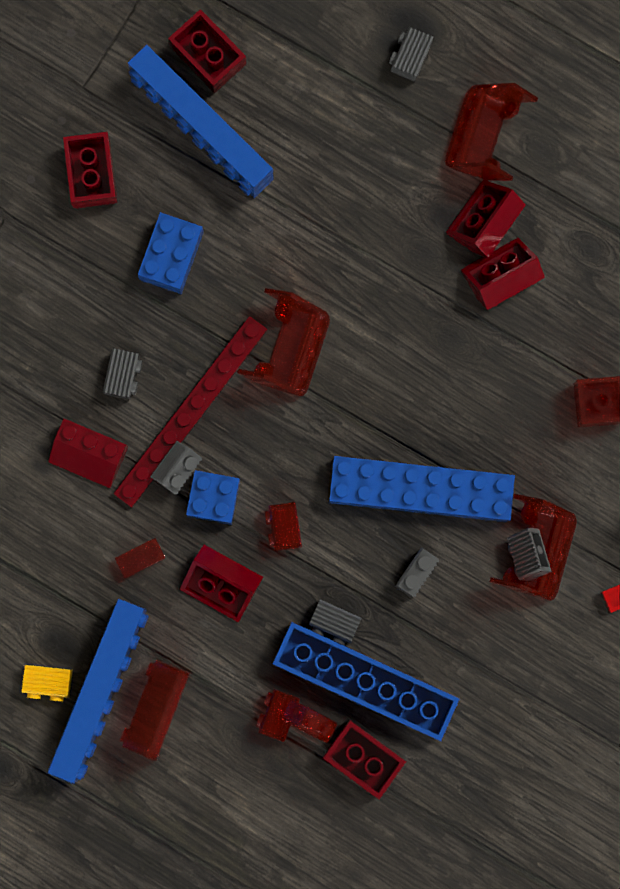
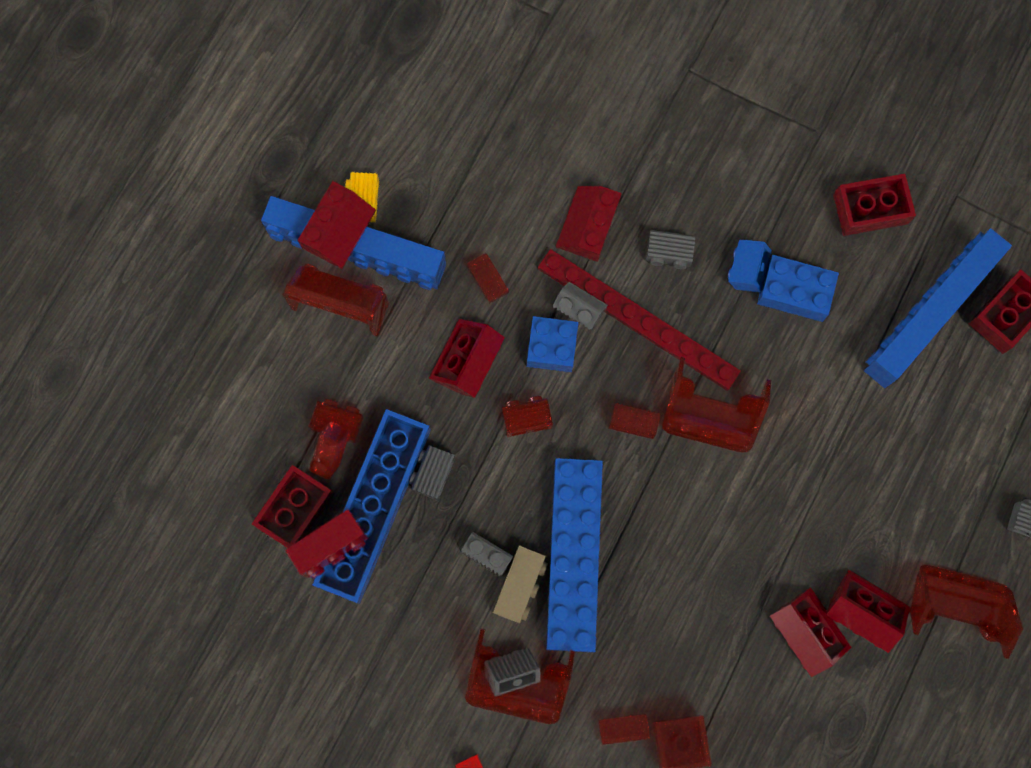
camera: 90 degrees right, 5 degrees down
none -> dark red brick [285,510,368,579]
none -> dark red slope [298,181,376,269]
none -> dark tan brick [493,546,548,624]
none -> clear red plate [598,714,650,745]
none -> clear red brick [608,403,661,439]
none -> blue brick [728,240,772,292]

